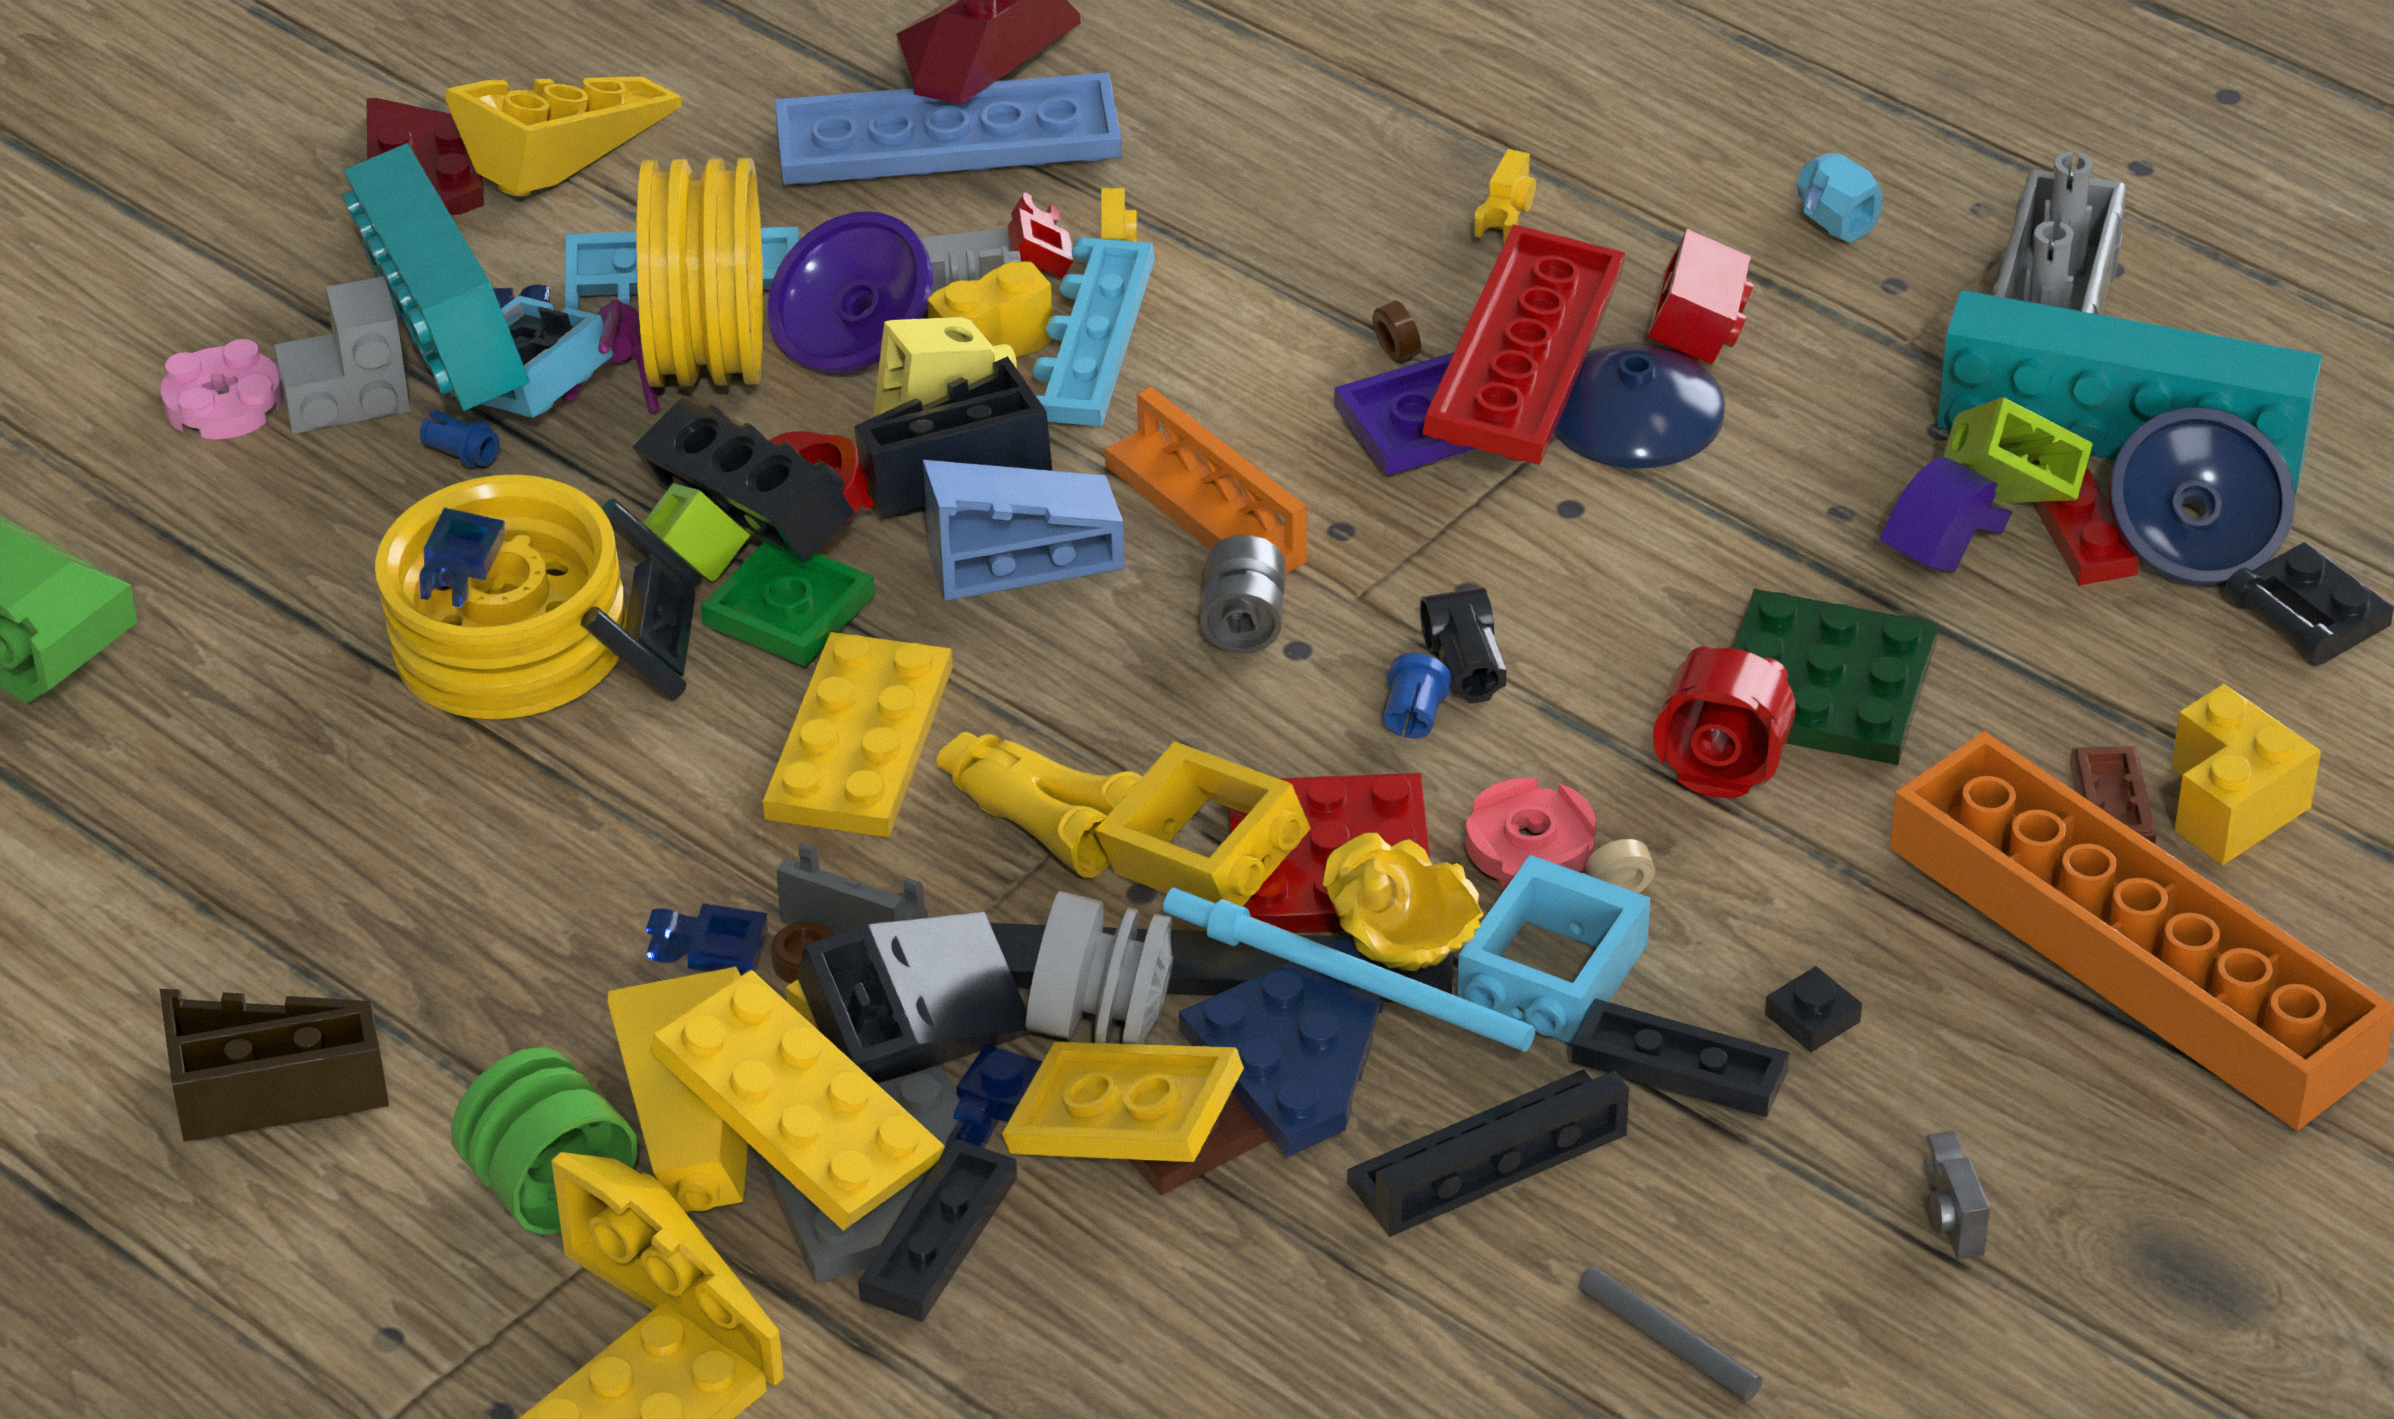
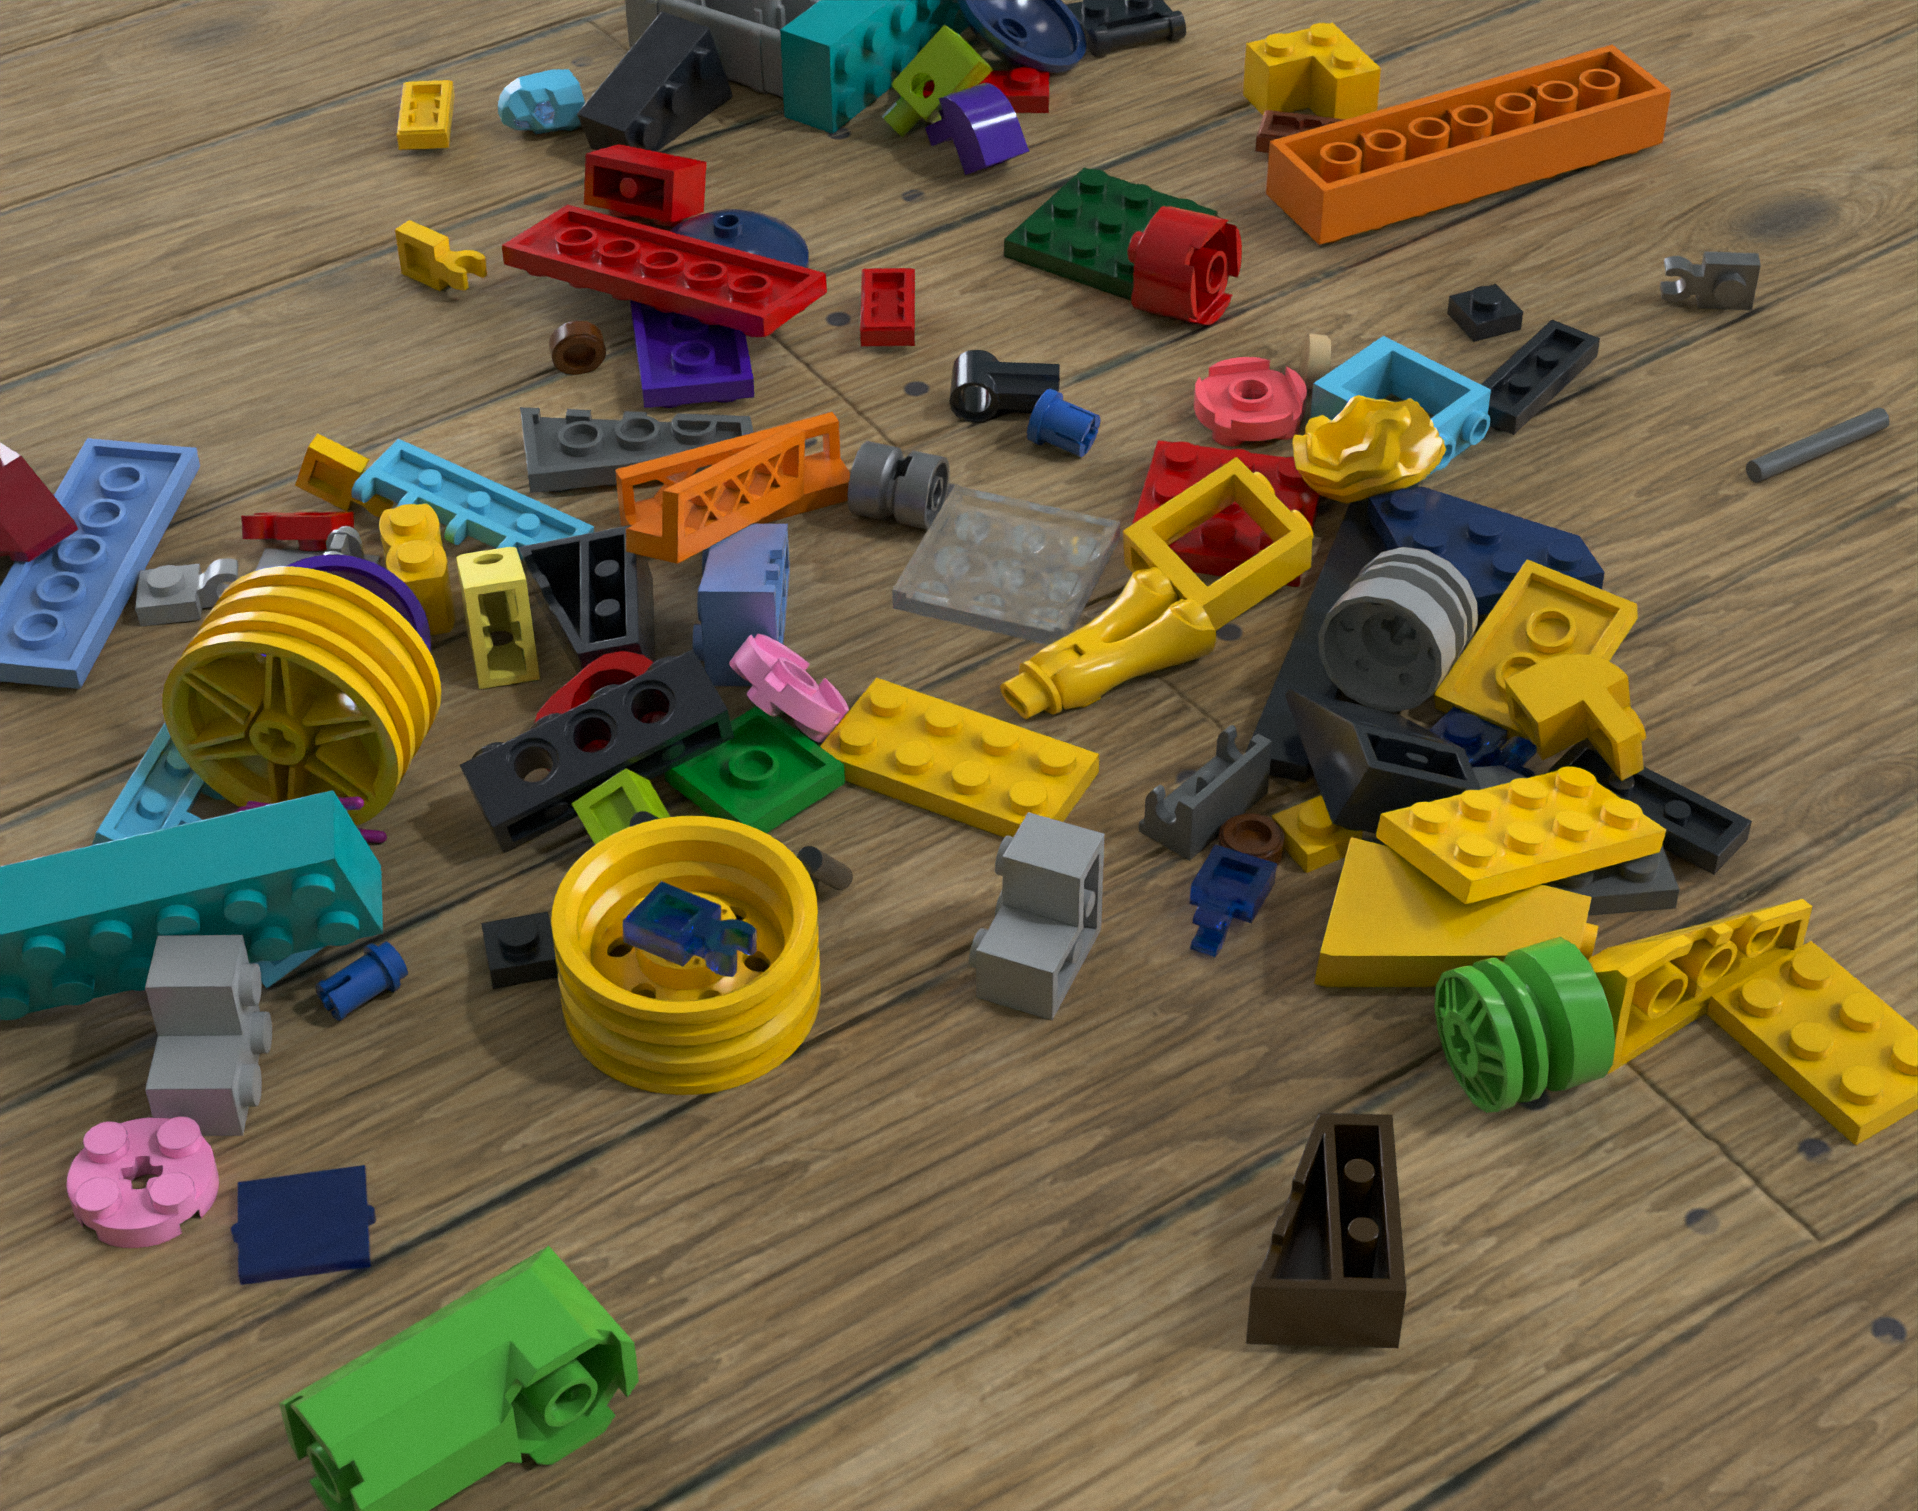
camera: 75 degrees left, 0 degrees up
medium azure bar [1163,887,1535,1052] -> none
black fence [1347,1069,1629,1237] -> none
none -> light grey plate [135,558,239,626]
none -> clear blue piece [231,1165,377,1285]
none -> yellow plate [396,80,455,150]
none -> dark grey wing [520,407,754,493]
none -> black wedge [577,11,733,152]
none -> orange fence [626,427,805,564]
none -> bright pink plate [729,634,849,743]
none -> red plate [860,268,915,347]
none -> clear plate [892,485,1121,645]
none -> light grey brick [969,812,1105,1020]
none -> yellow brick [1505,654,1646,781]

